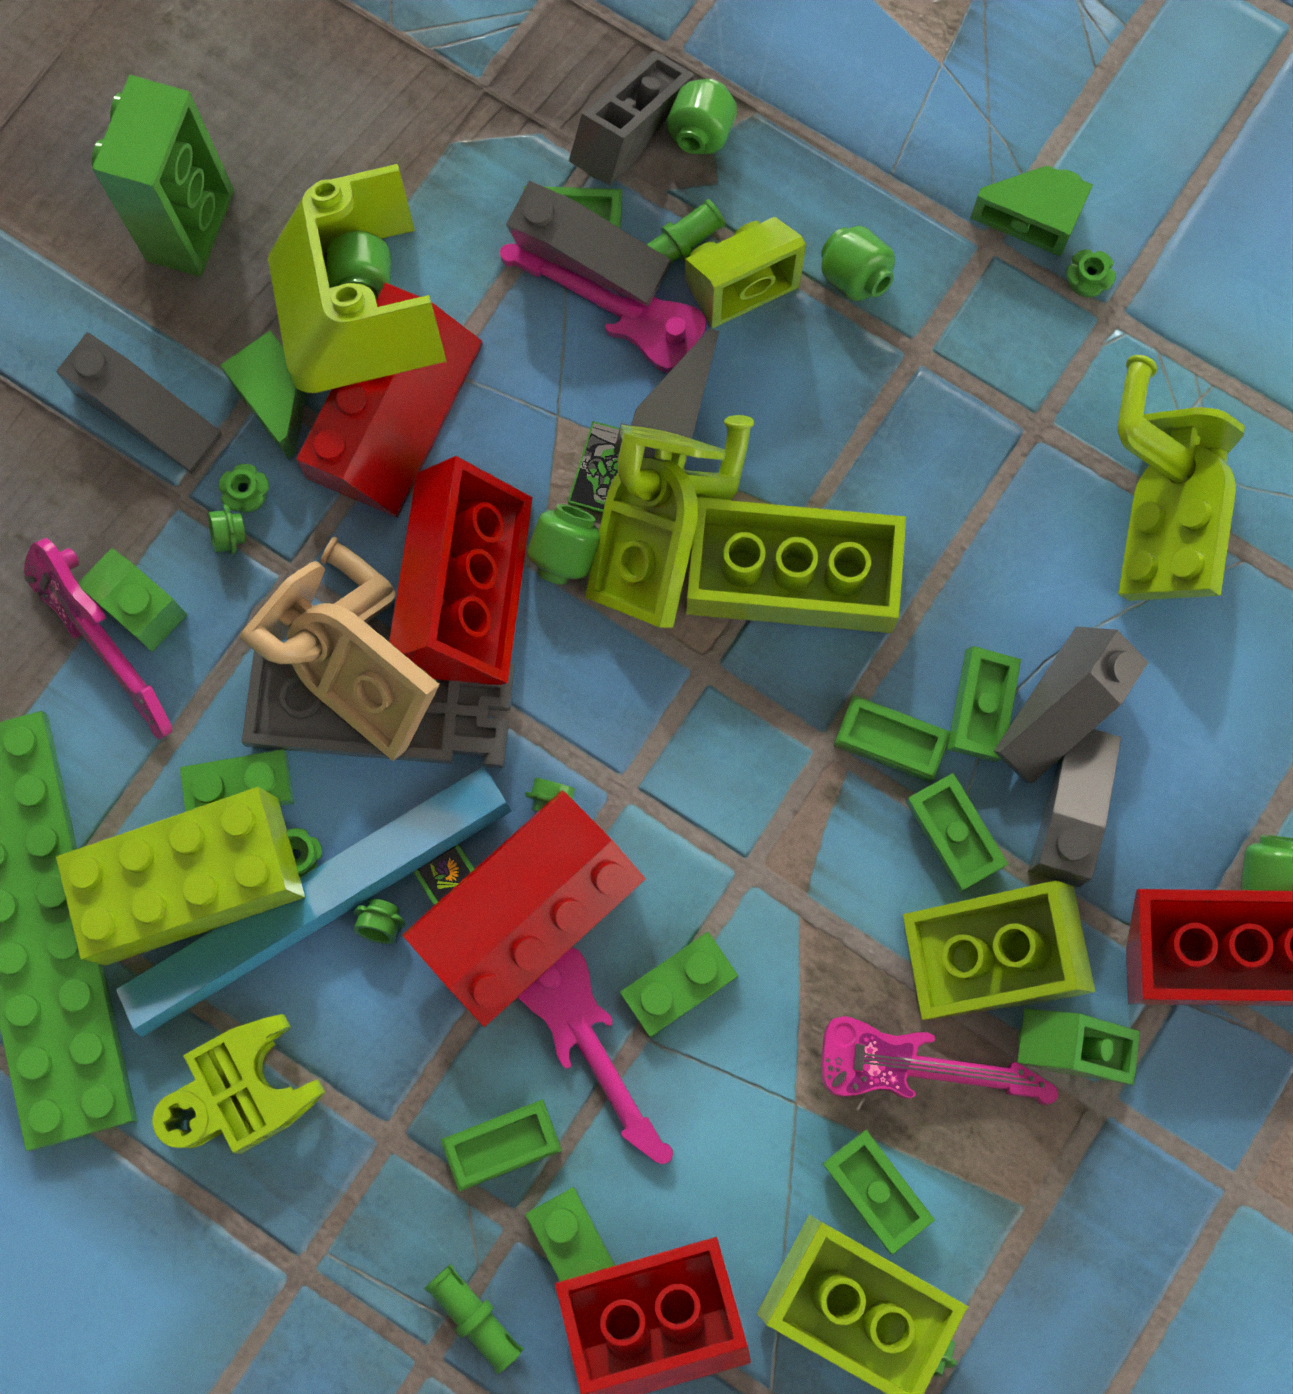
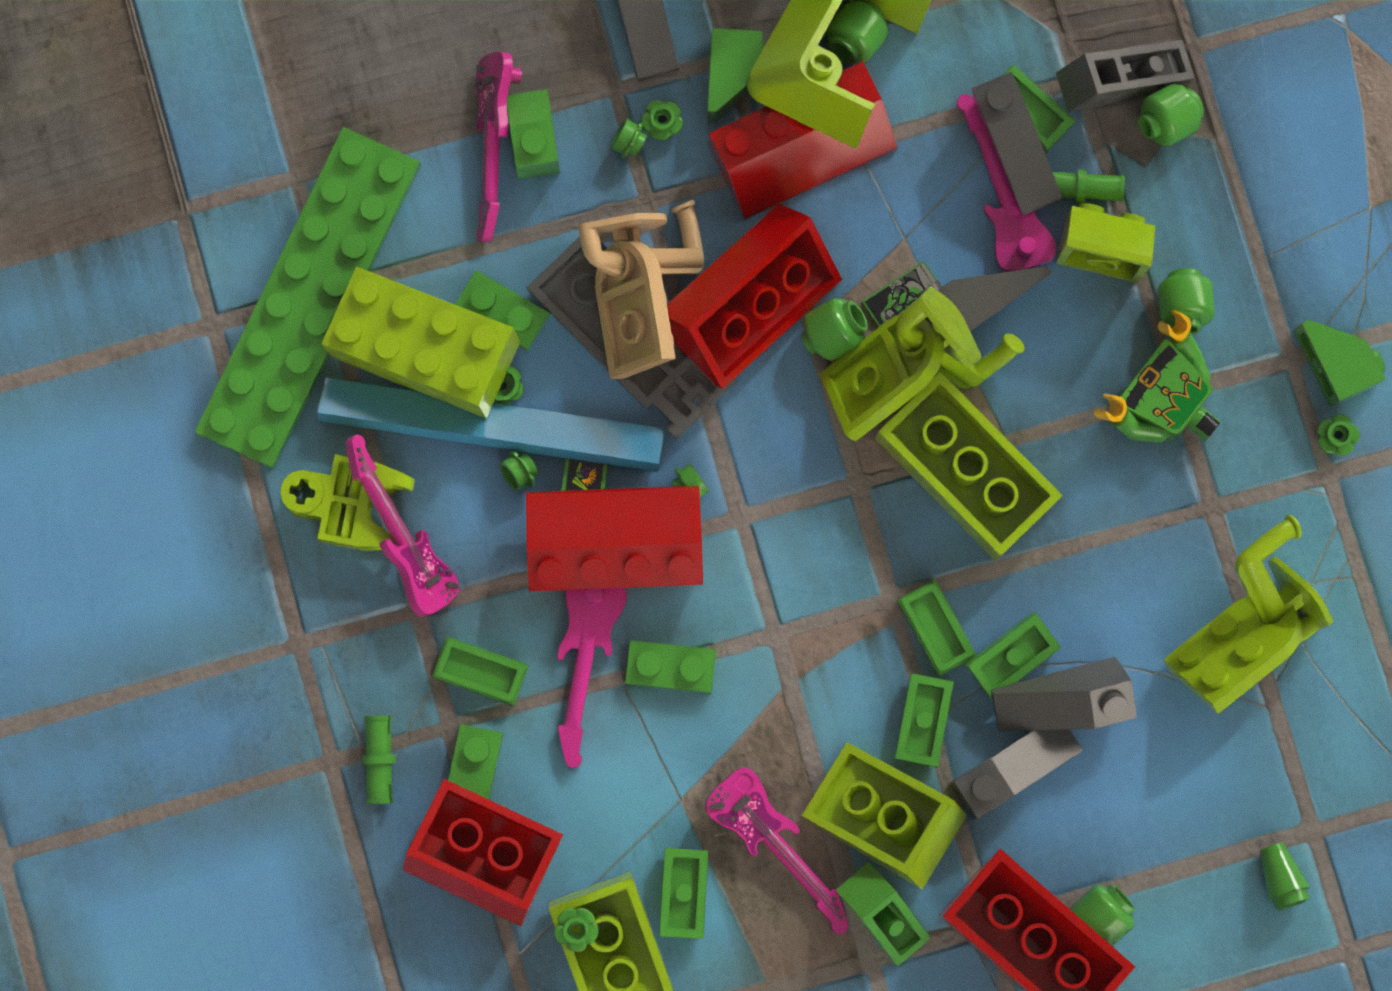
camera: 35 degrees right, 5 degrees up
none -> dark pink piece [346,434,459,617]
none -> bright green plate [554,908,599,952]
none -> torso [1094,310,1221,443]

